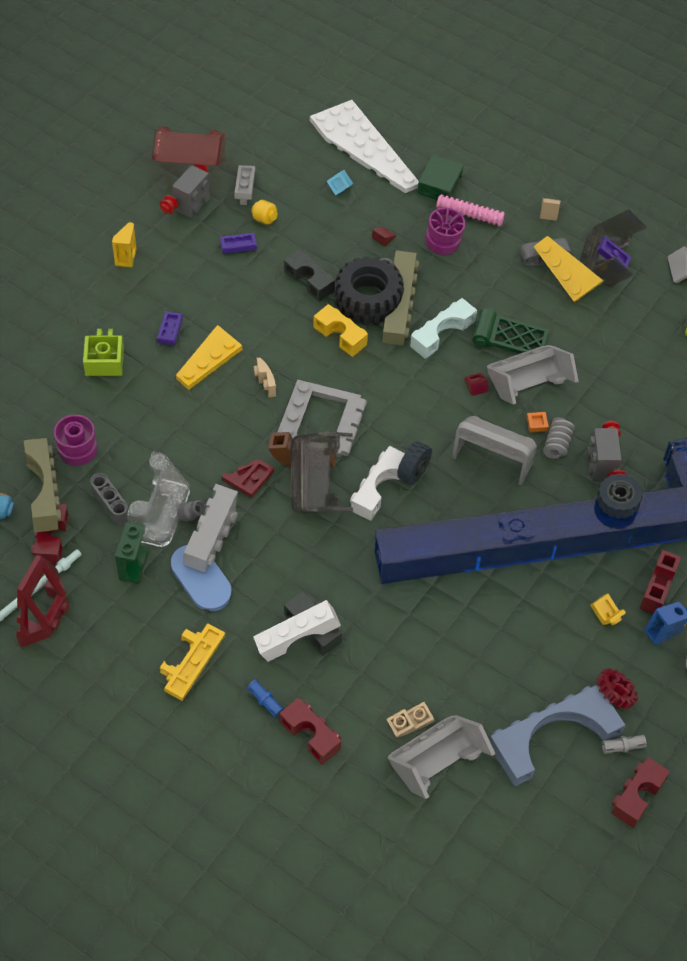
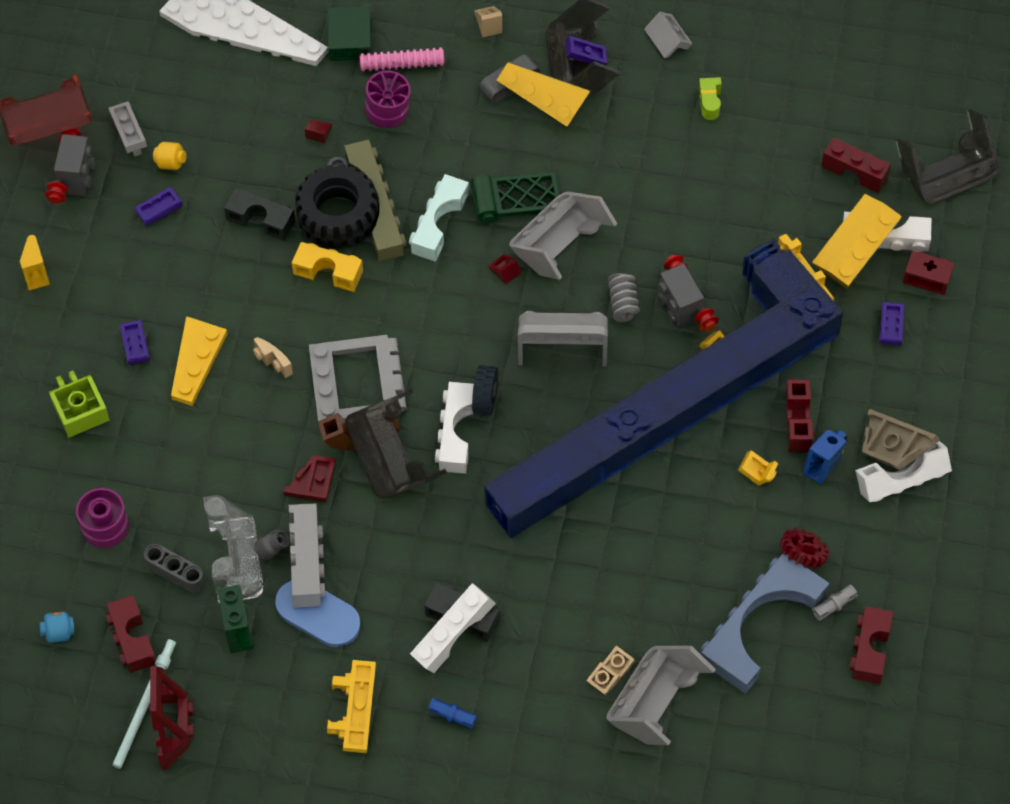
camera: 20 degrees left, 5 degrees up
olive arch [24,438,61,532] -> none
dark red arch [280,698,341,765] -> none
medium azure panel [327,170,353,195] -> none
orange plate [526,412,549,433] -> none
black wheel [597,474,643,519] -> none

